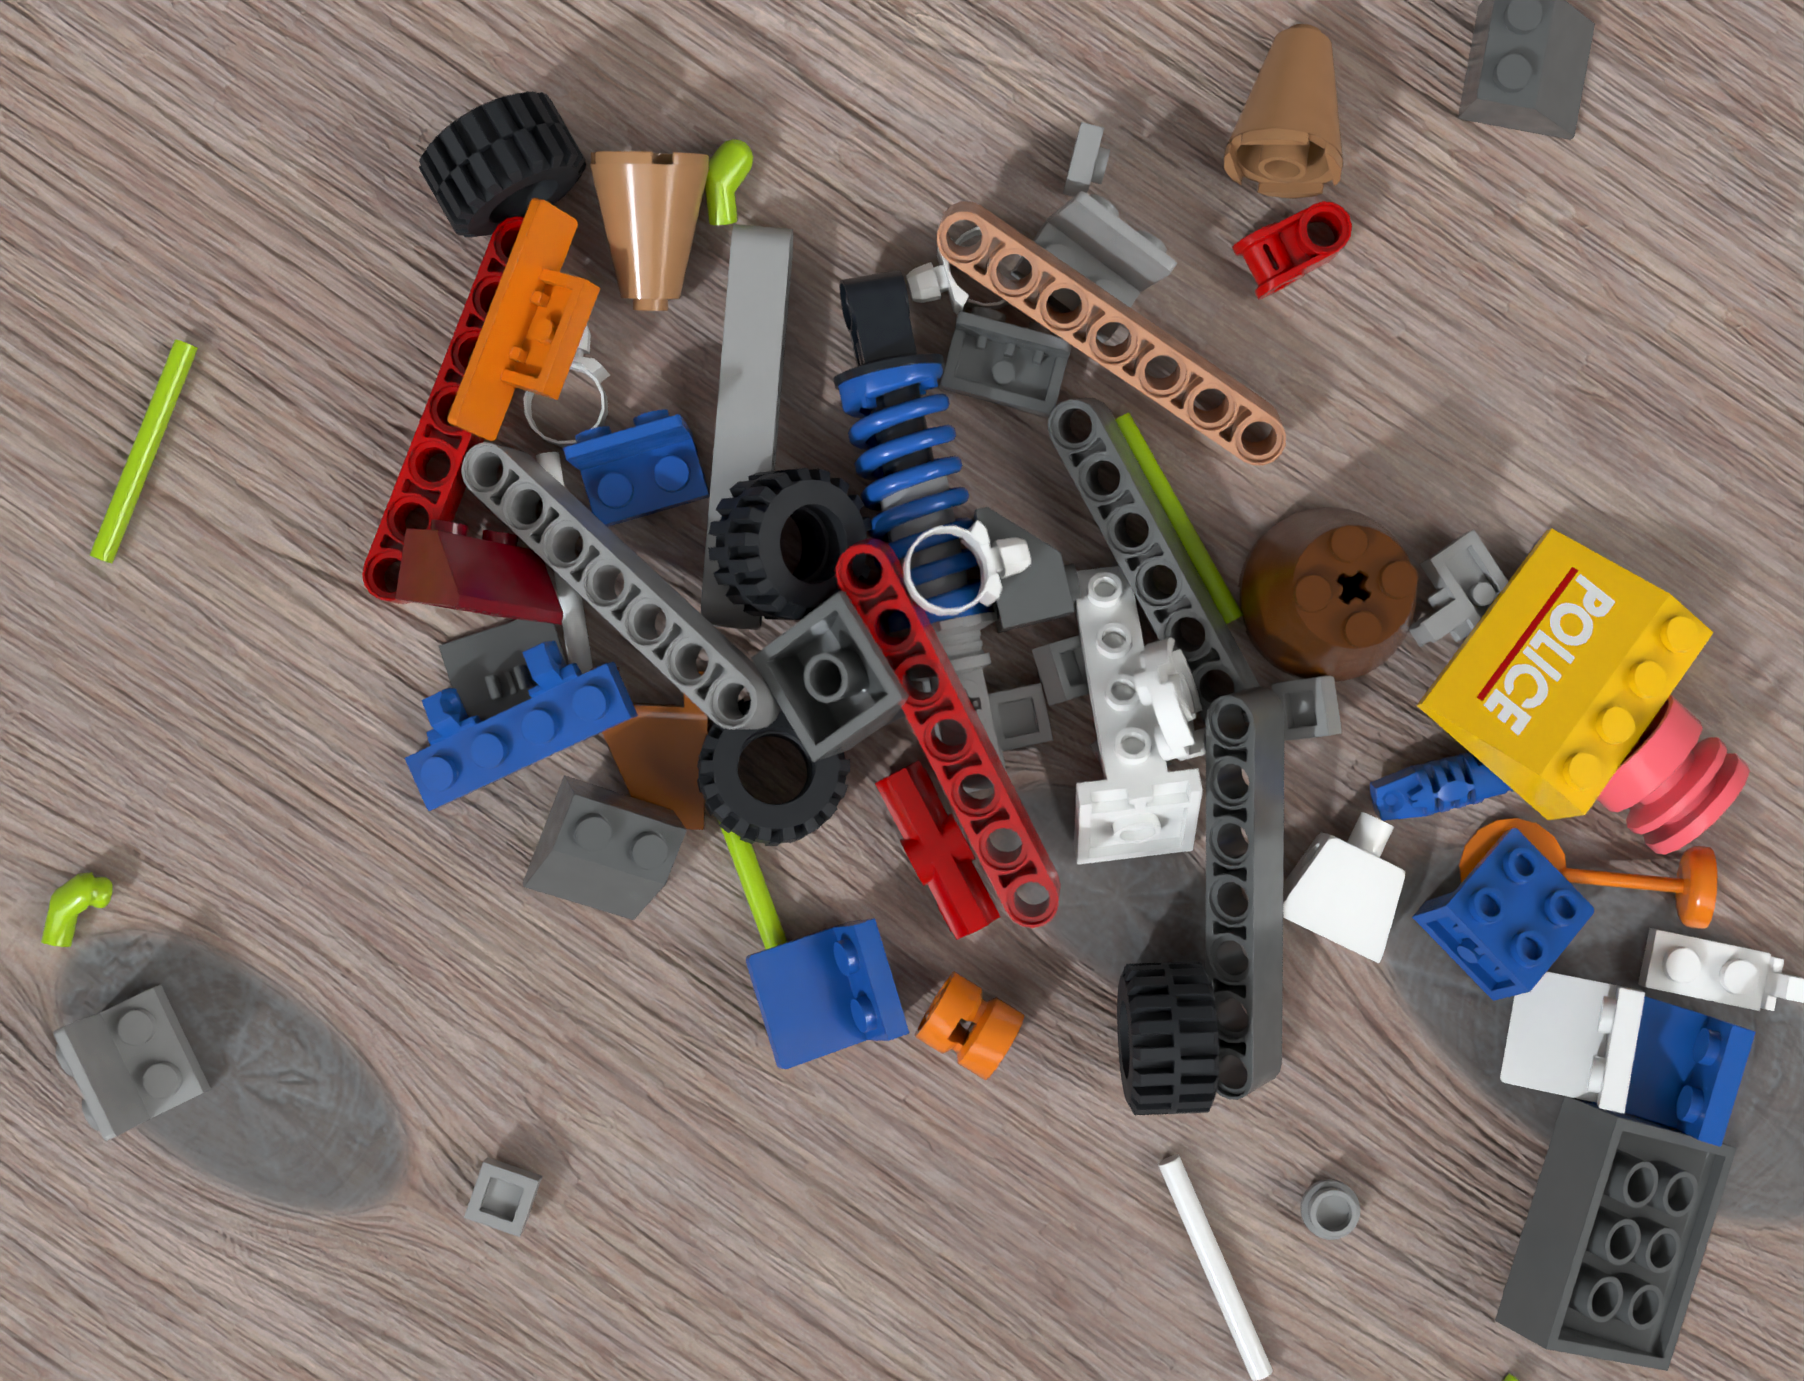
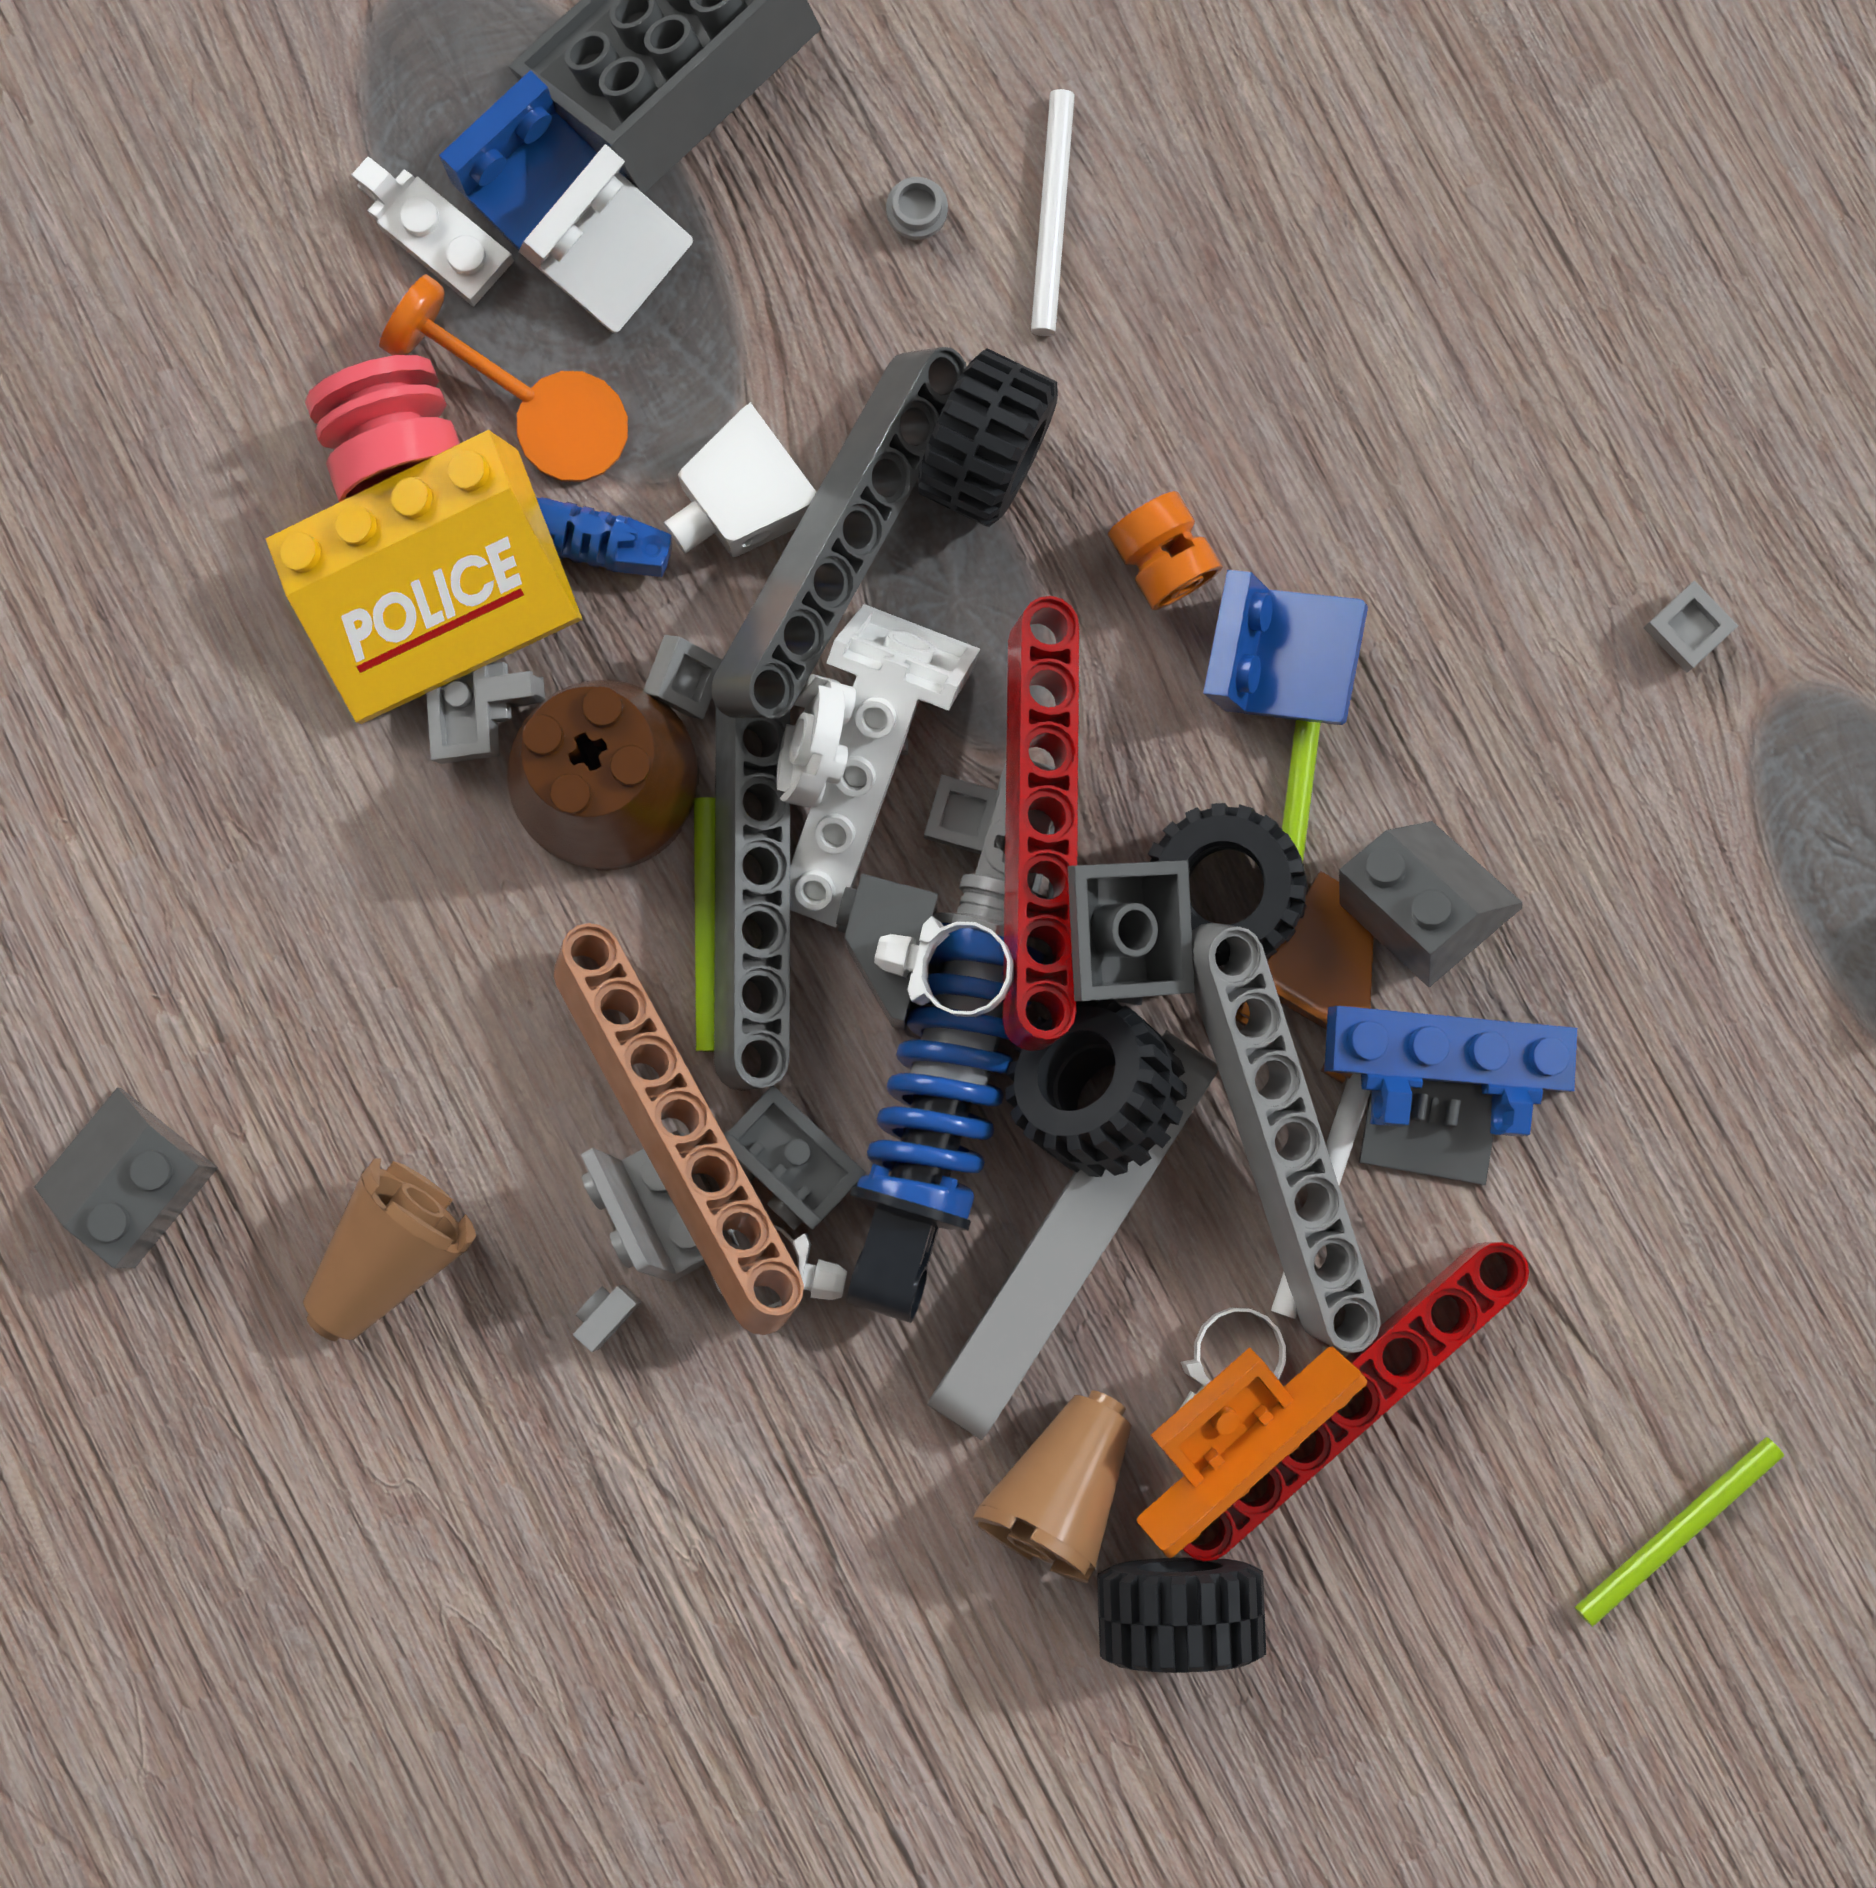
camera: 150 degrees left, 5 degrees down
dark red slope [395,520,563,625] -> none
blue bracket [563,409,710,527] -> none
lime arm [705,139,753,225] -> none
red piece [875,760,1001,940] -> none
light grey plate [1032,635,1089,706] -> none
red piece [1232,201,1352,300] -> none
blue bracket [1412,828,1594,1001] -> none

